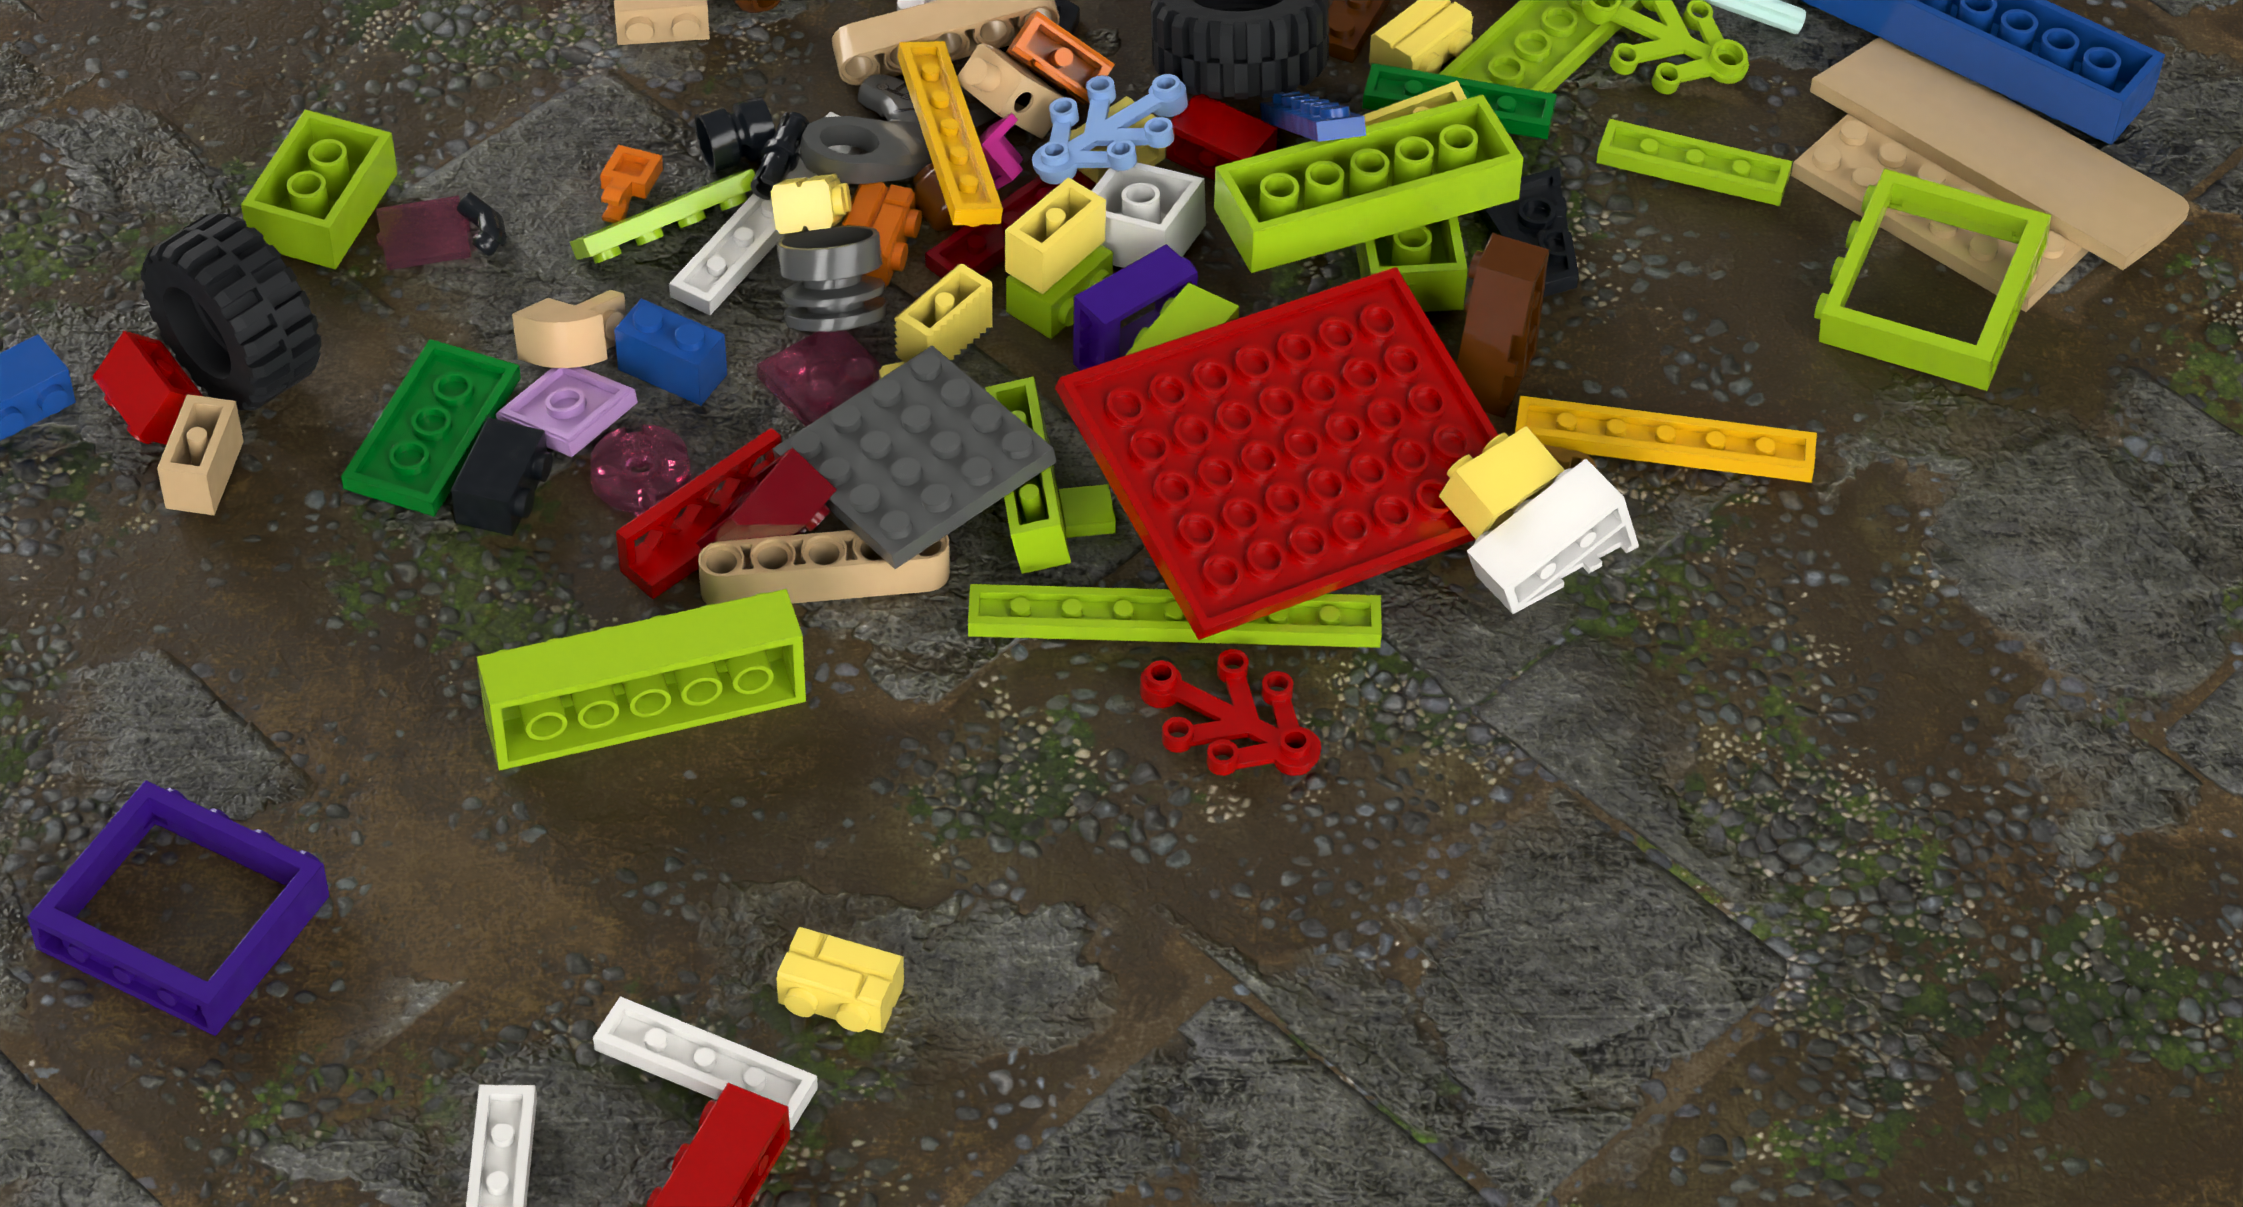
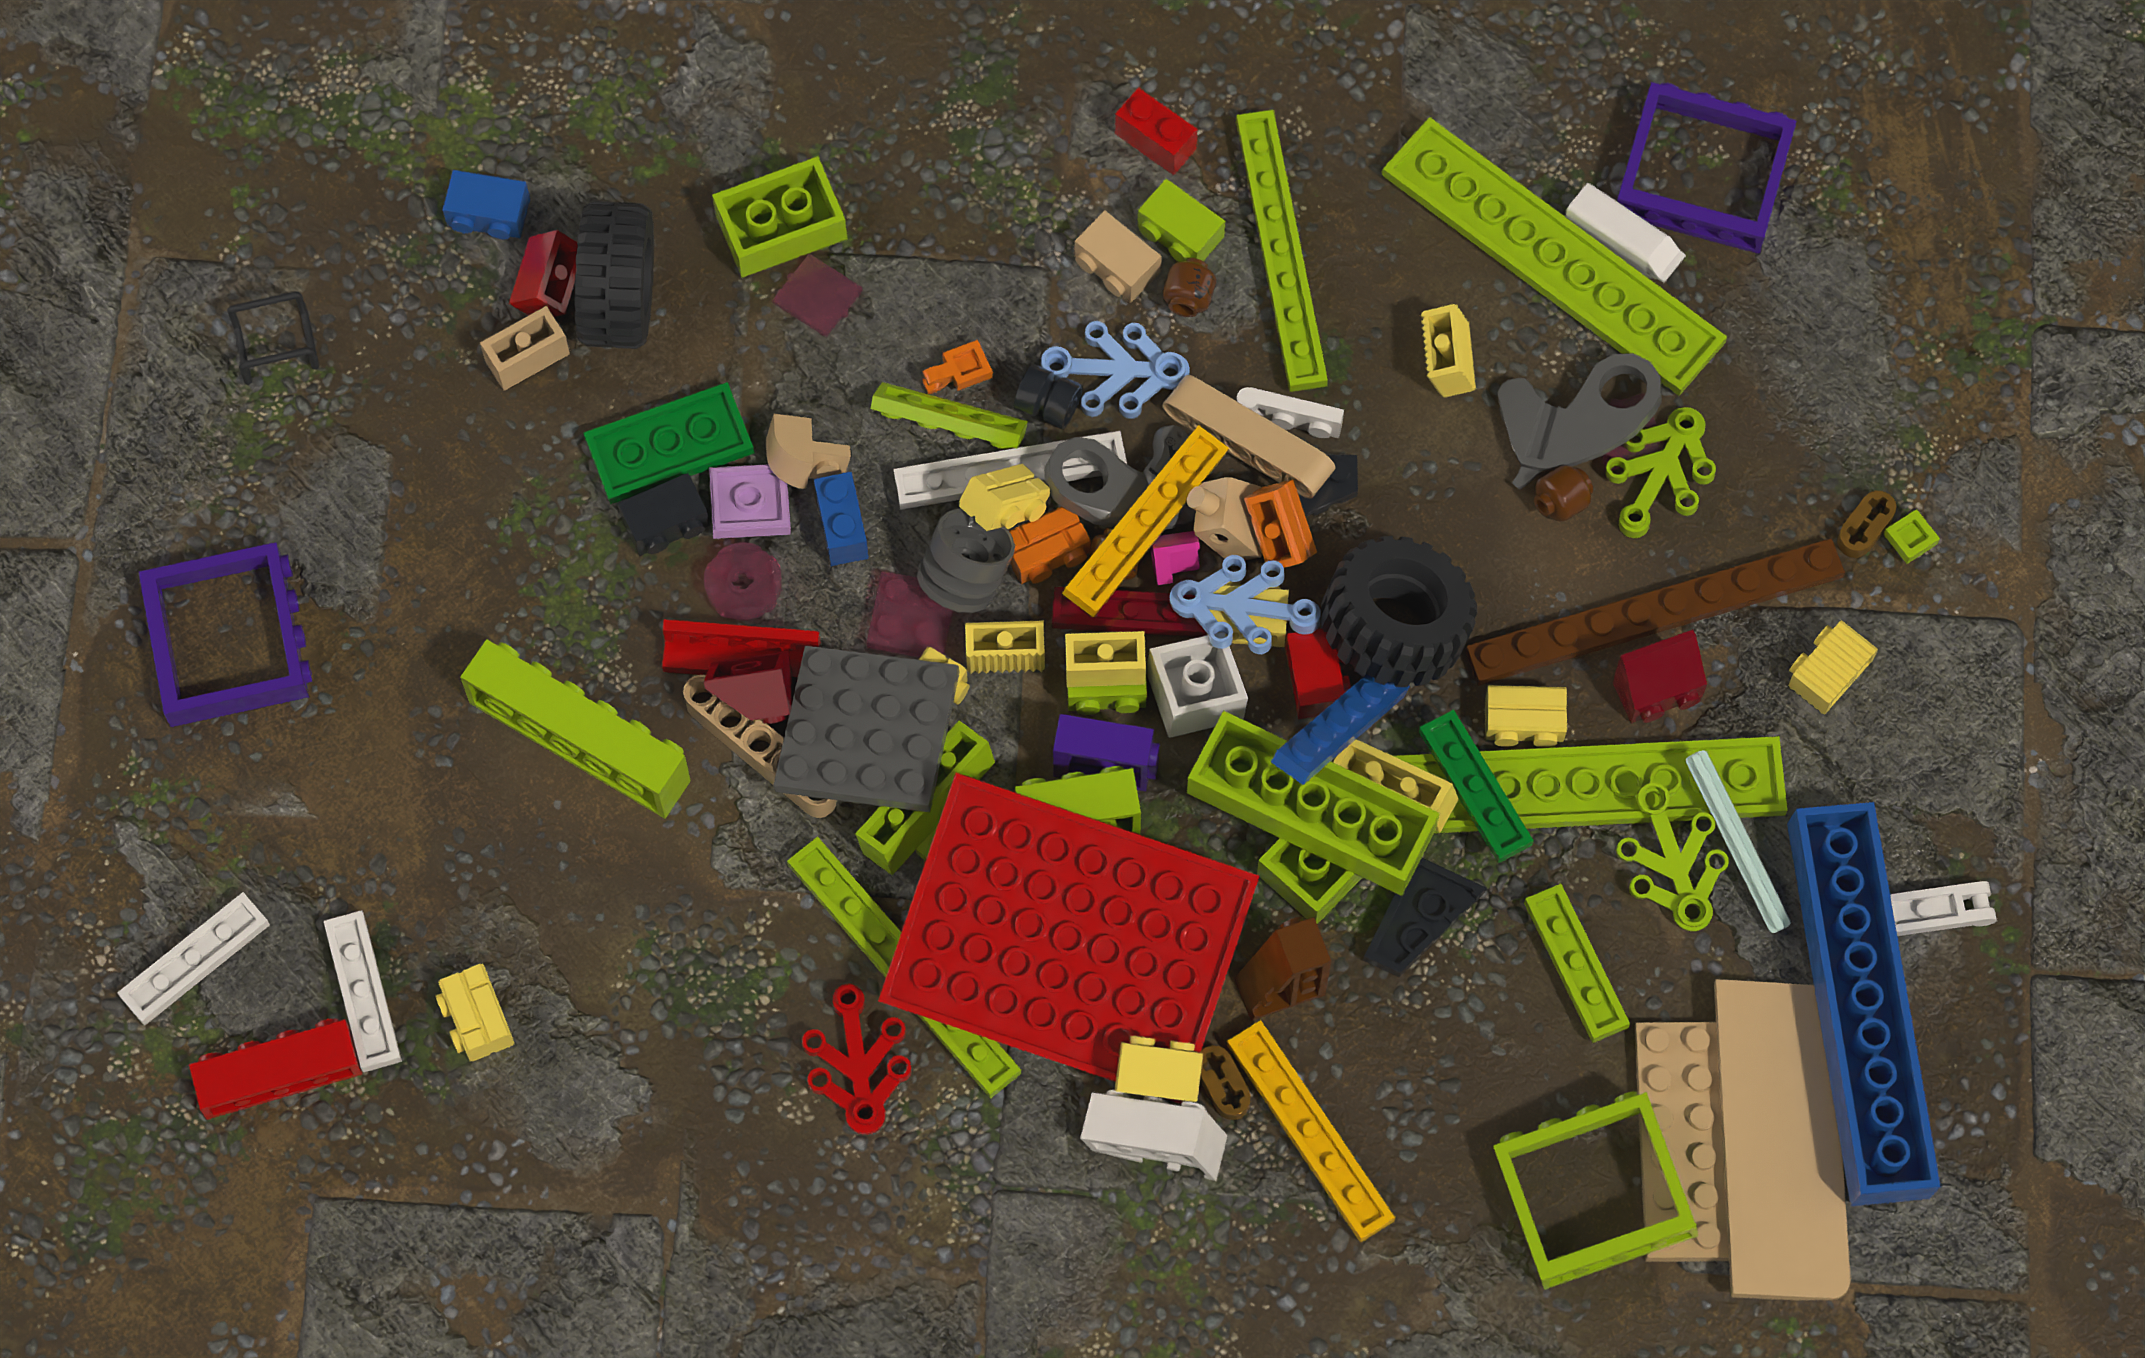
camera: 50 degrees right, 20 degrees up
black arm [456,192,507,256] -> none
black pin [750,112,809,200] -> none
none -> light blue plant [1041,321,1190,419]

